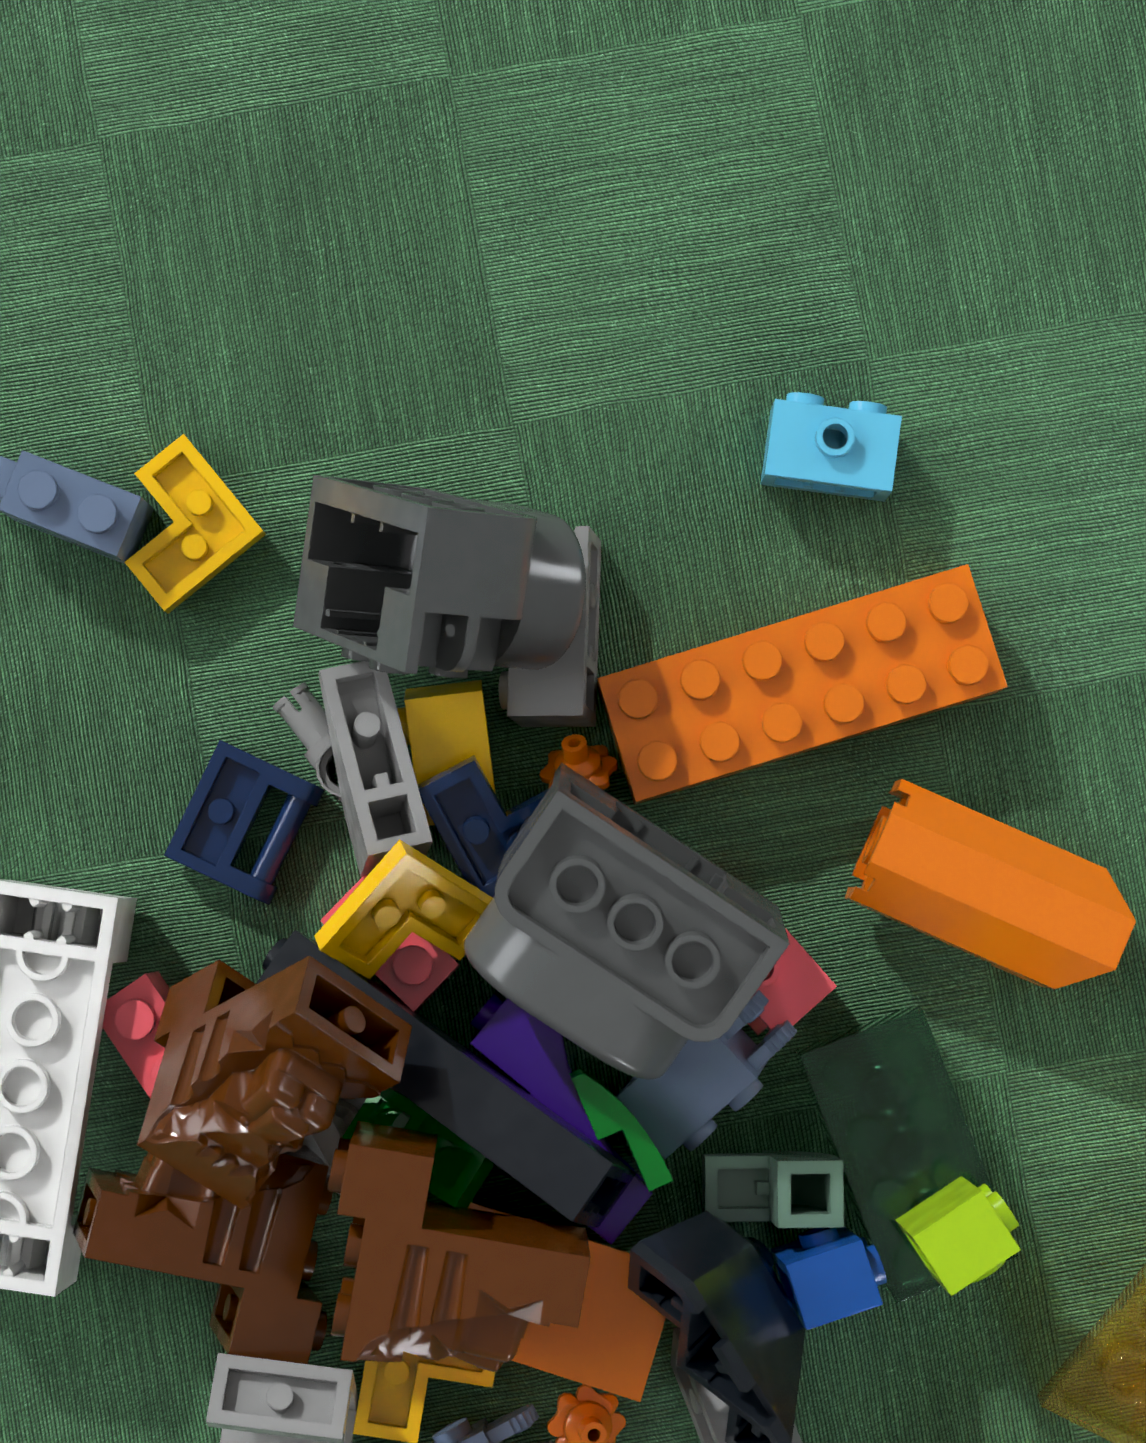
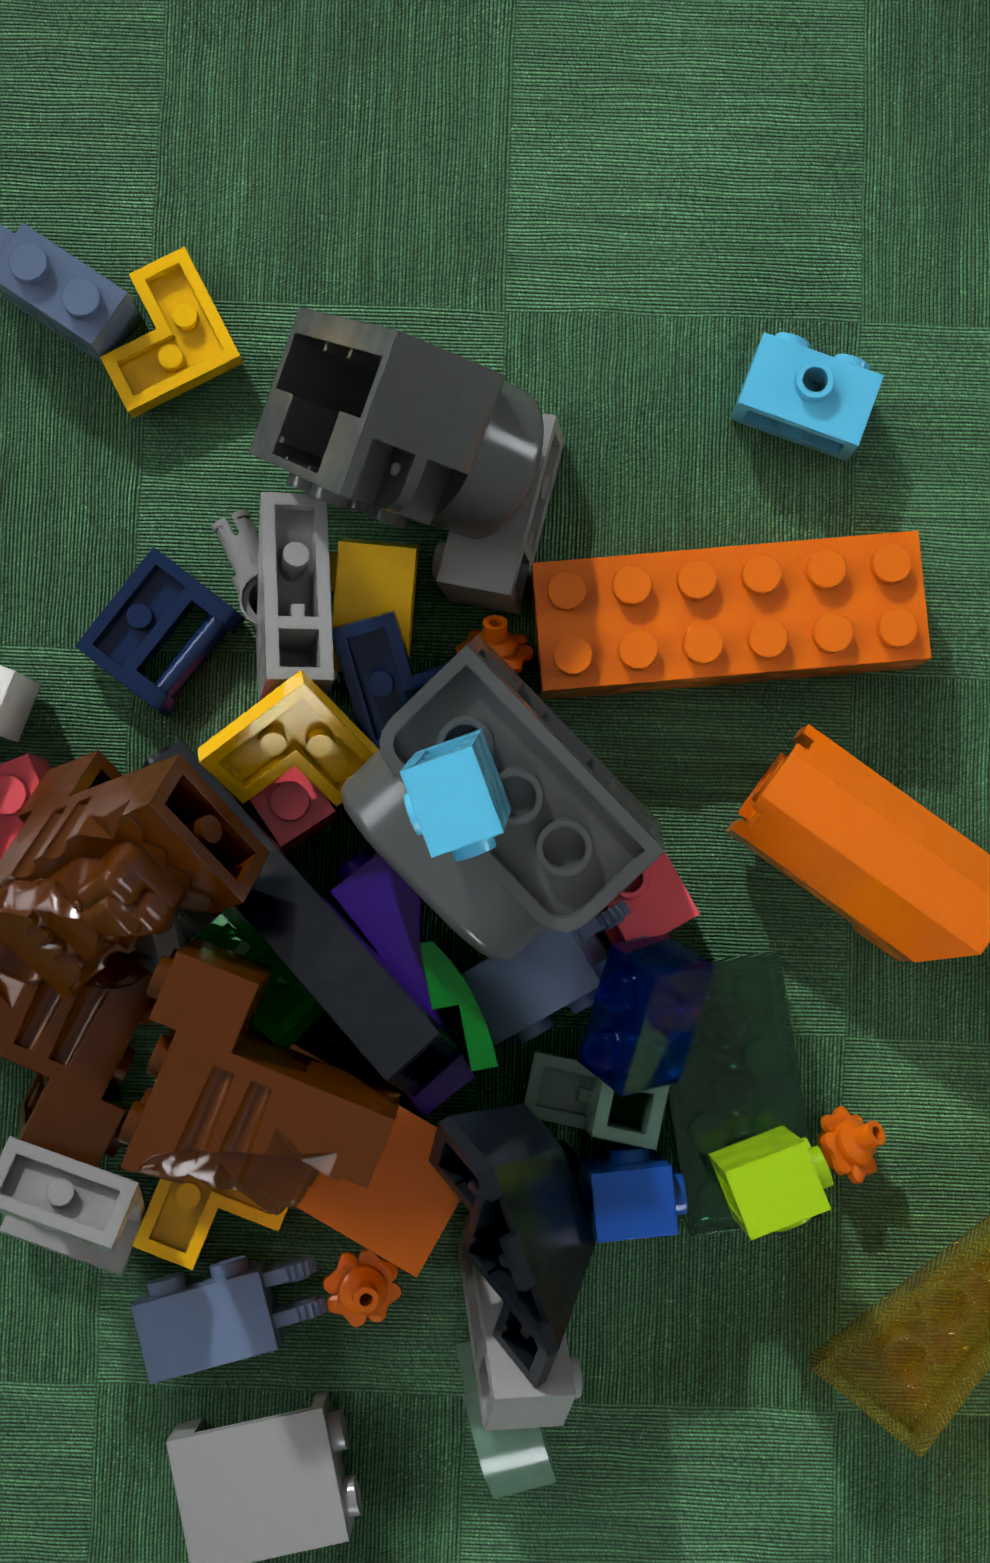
camera: 10 degrees right, 0 degrees up
none -> medium azure brick [400,729,511,861]
none -> clear blue brick [578,934,714,1096]
none -> orange plant [817,1106,886,1184]

